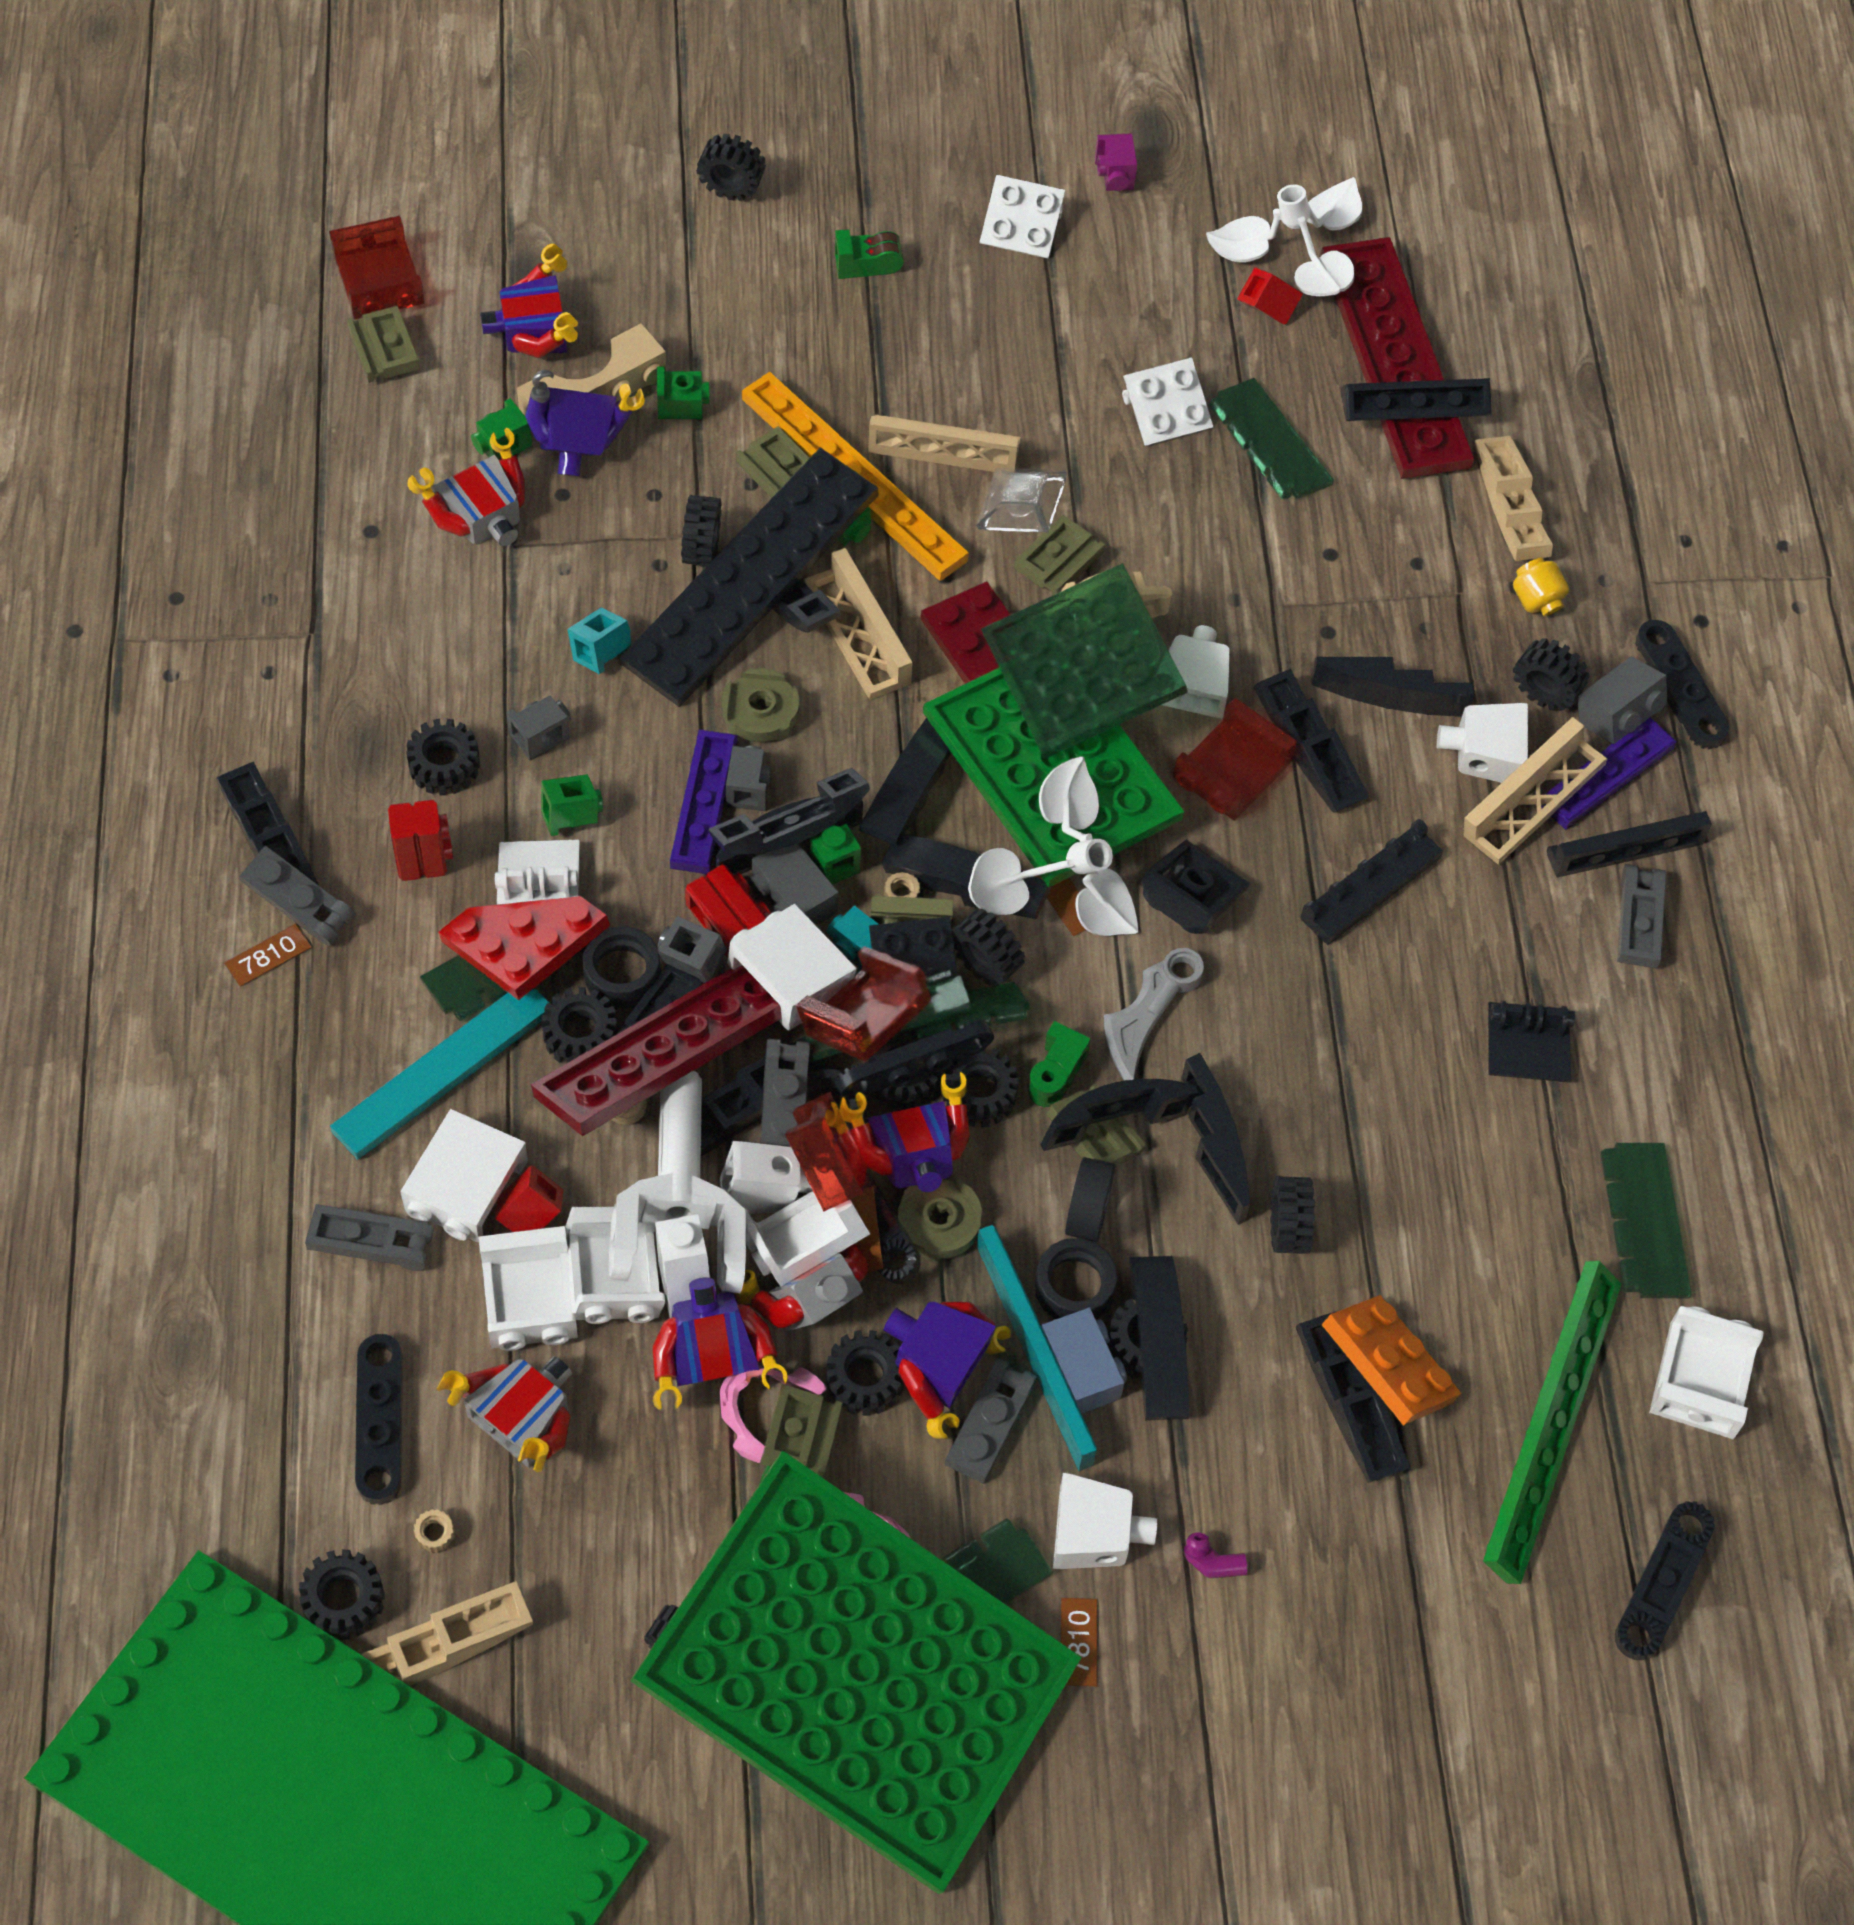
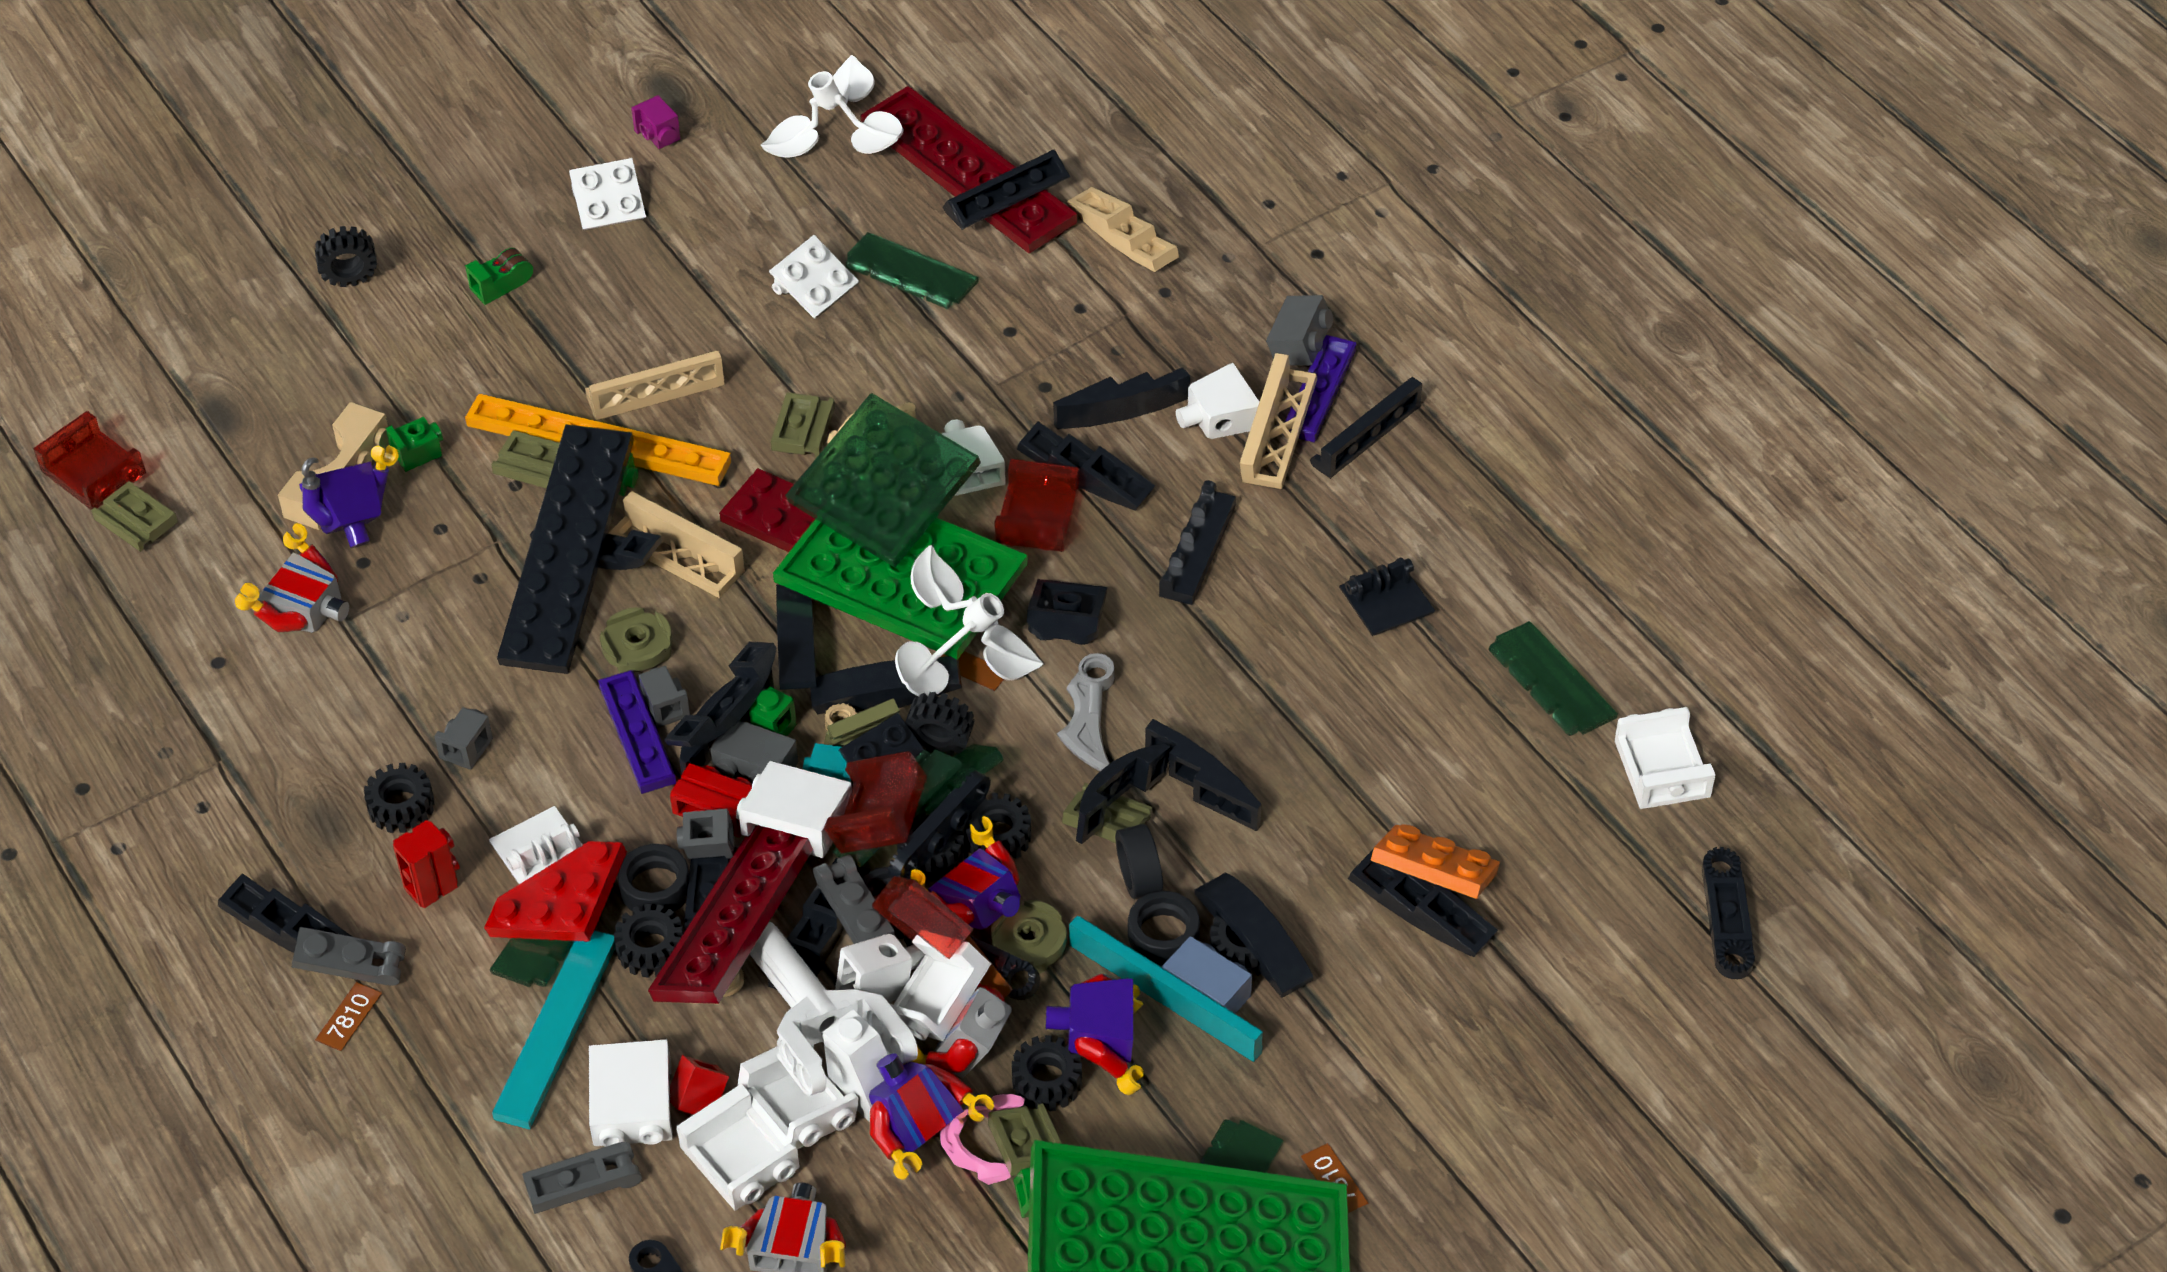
camera: 25 degrees left, 10 degrees down
green brick [471,398,533,460] -> none
torso [480,244,578,359] -> none
green brick [541,774,603,836] -> none
teal brick [567,607,632,674] -> none
black tyre [681,495,722,566] -> none
dark grey plate [945,1357,1038,1484] -> none
clear slope [976,468,1067,532] -> none
green leg [1028,1021,1091,1107] -> none
white torso [1053,1473,1157,1569] -> none
magenta arm [1184,1532,1247,1578] -> none
red panel [1237,267,1303,325] -> none
black tyre [1270,1176,1315,1254] -> none
green plate [1483,1261,1622,1584] -> none
yellow head [1513,557,1570,617] -> none
black tyre [1513,638,1590,711] -> none
dark grey plate [1617,864,1666,968] -> none
black plate [1635,620,1729,750] -> none

